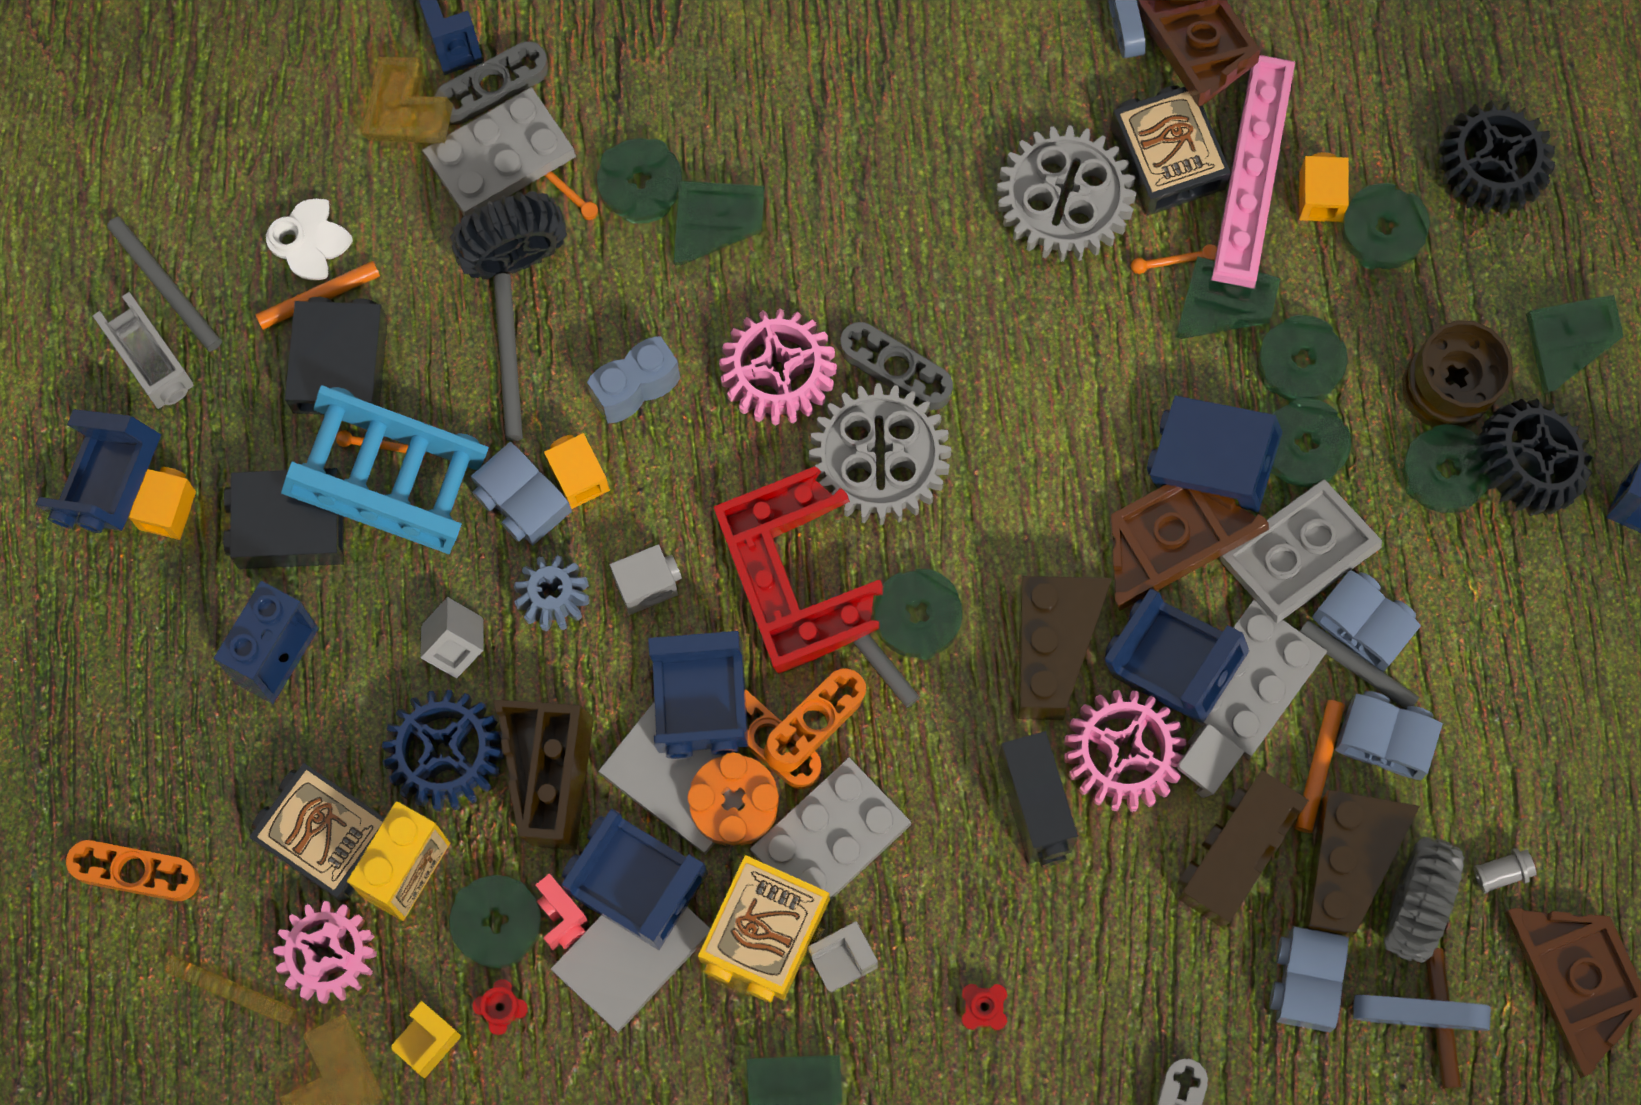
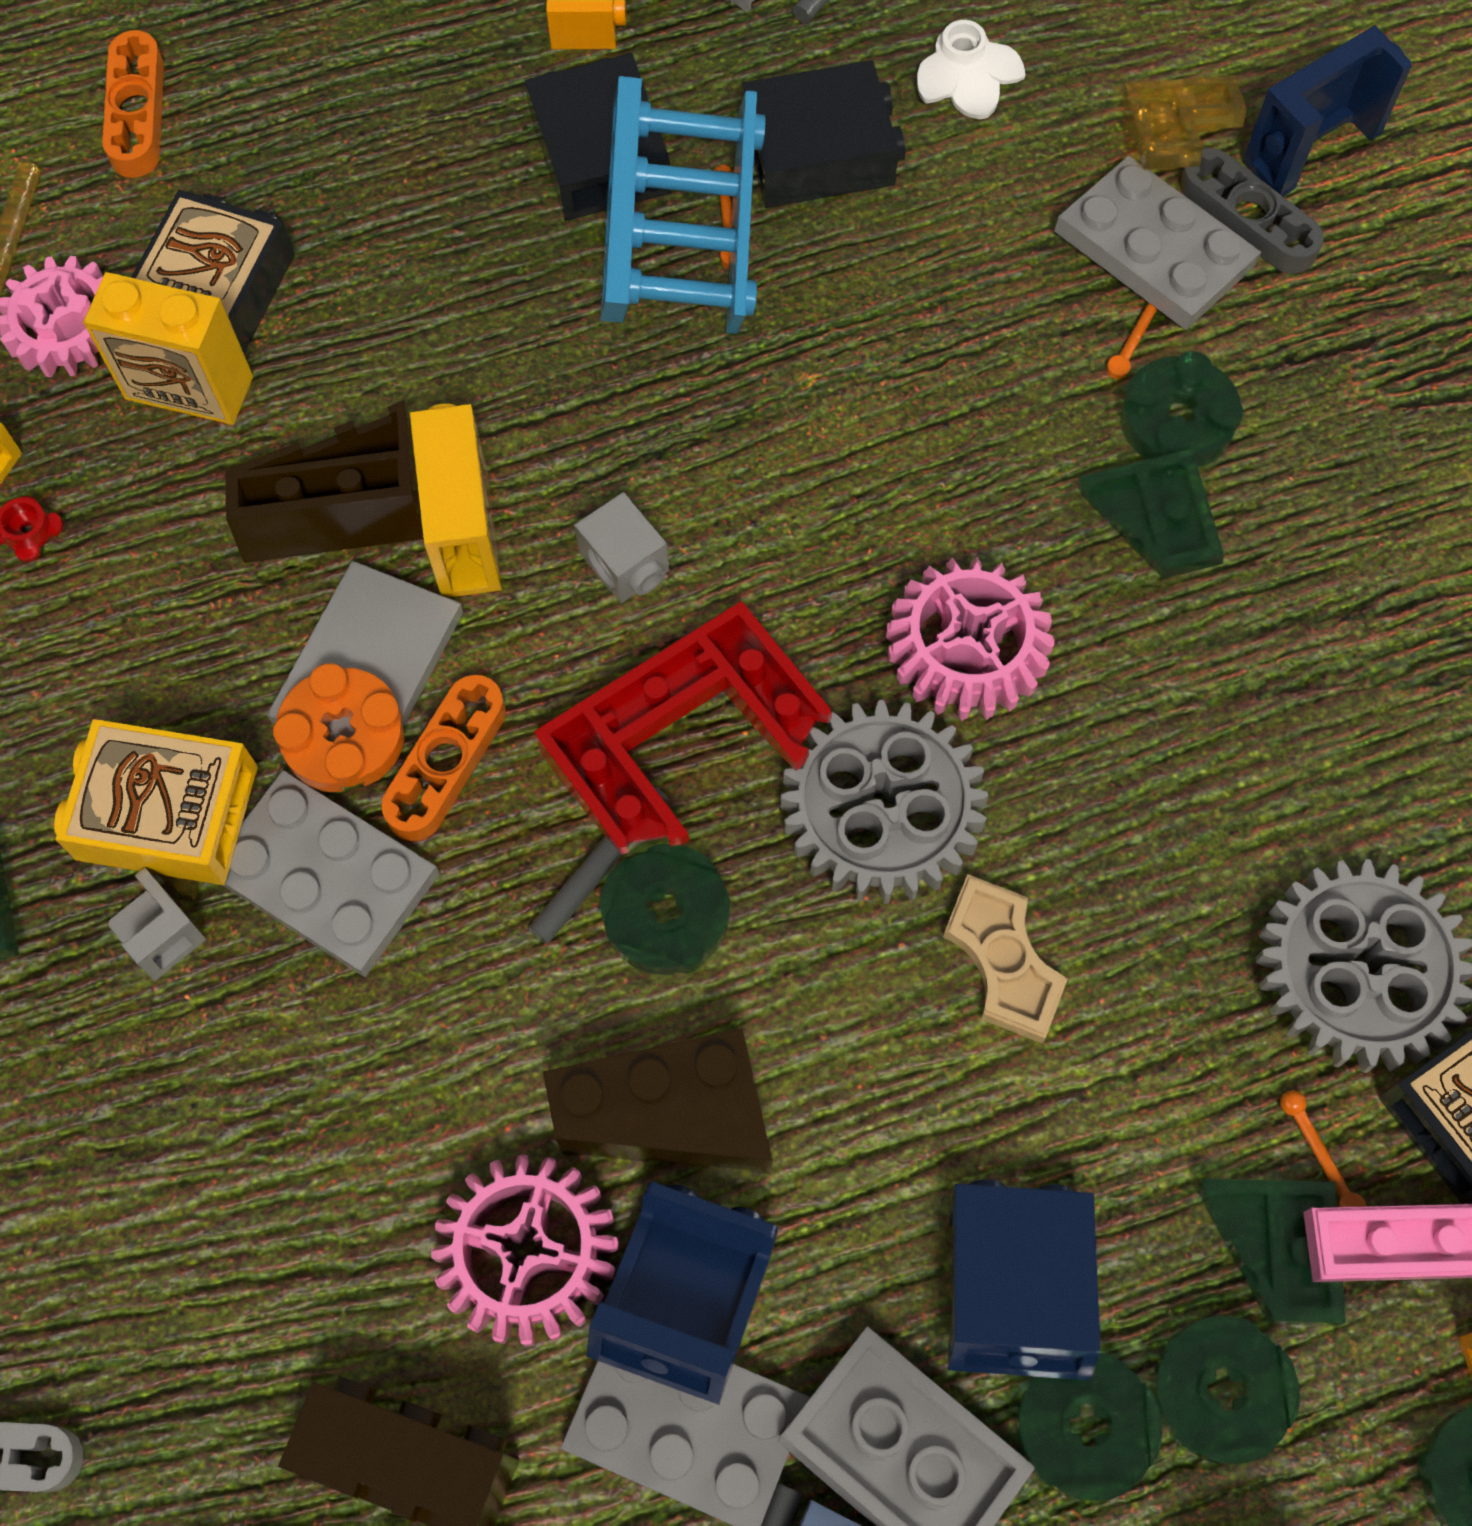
camera: 75 degrees right, 5 degrees down
dark blue window [213,581,319,704] -> none
orange bar [255,261,380,330] -> none
dark blue gear [382,689,505,811] -> none
light grey panel [420,597,483,679] -> none
clear green plate [449,875,543,969] -> none
black gear [450,191,567,280] -> none
sand blue brick [471,442,572,546] -> none
dark grey bar [494,273,523,441] -> none
sand blue gear [514,555,590,631] -> none
coral bracket [535,873,588,951] -> none
light orange brick [544,433,610,509] -> none
light grey tile [551,907,711,1033] -> none
dark blue panel [562,809,708,950] -> none
sand blue brick [587,336,680,423] -> none
dark blue panel [648,631,749,759] -> none
orange beam [764,669,866,772] -> none
dark grey beam [840,322,953,410] -> none
red plate [961,984,1007,1030] -> none
black brick [997,731,1078,868] -> none
reddish brown wing [1111,484,1269,611] -> none
light grey panel [1177,724,1245,798] -> none
none -> yellow brick [410,404,502,598]
none -> tan tile [943,874,1067,1044]

